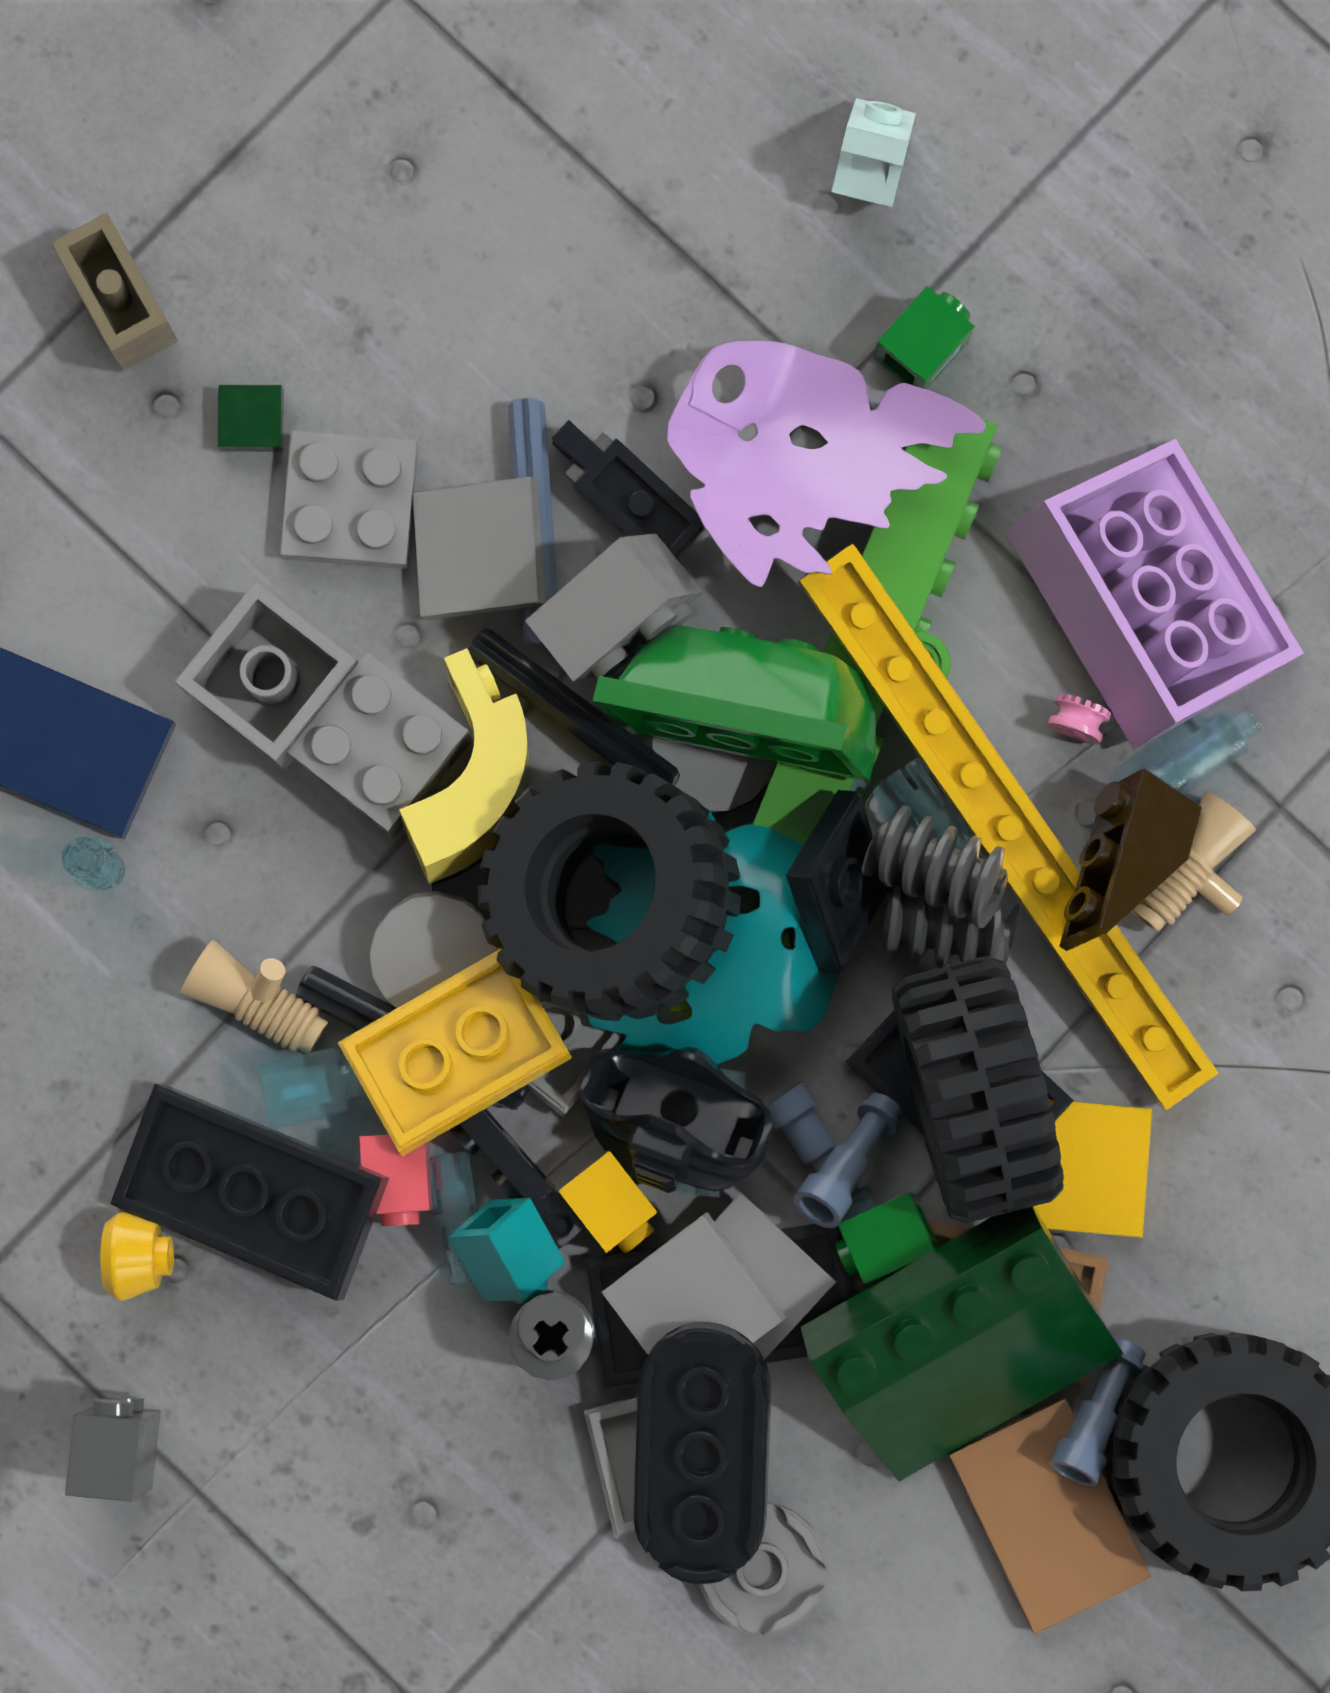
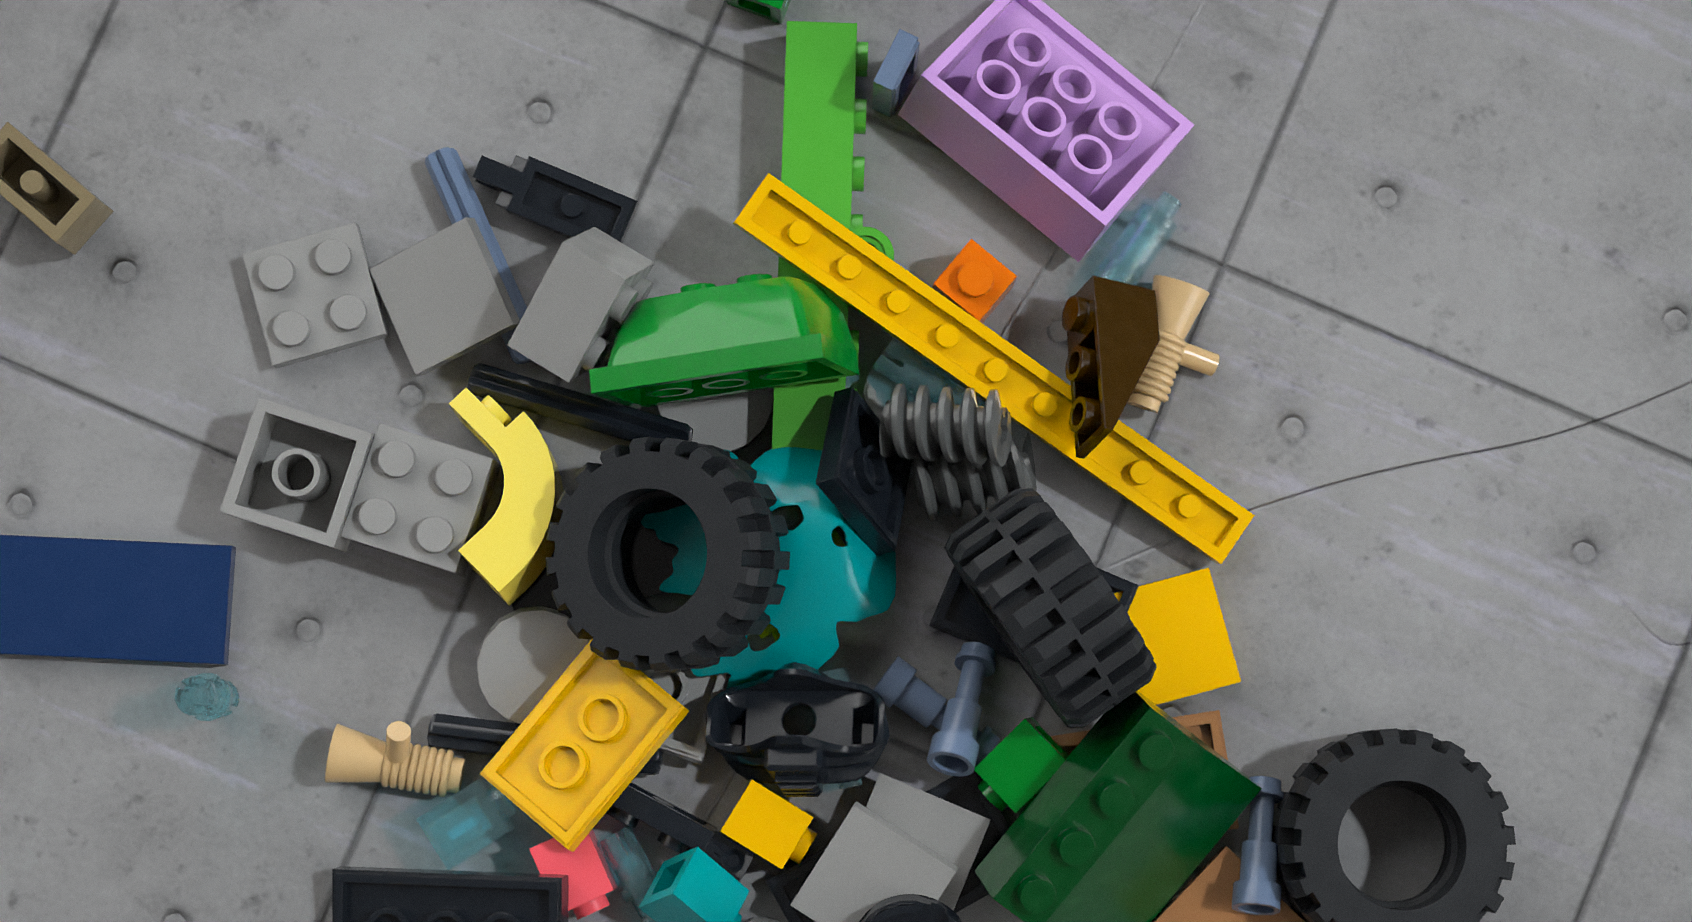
camera: 20 degrees left, 0 degrees up
dark green tile [218,385,284,452] -> none
lavender piece [667,341,986,587] -> none
bright pink bush [1047,693,1111,744] -> none
none -> sand blue tile [872,29,920,117]
none -> orange brick [932,239,1017,324]

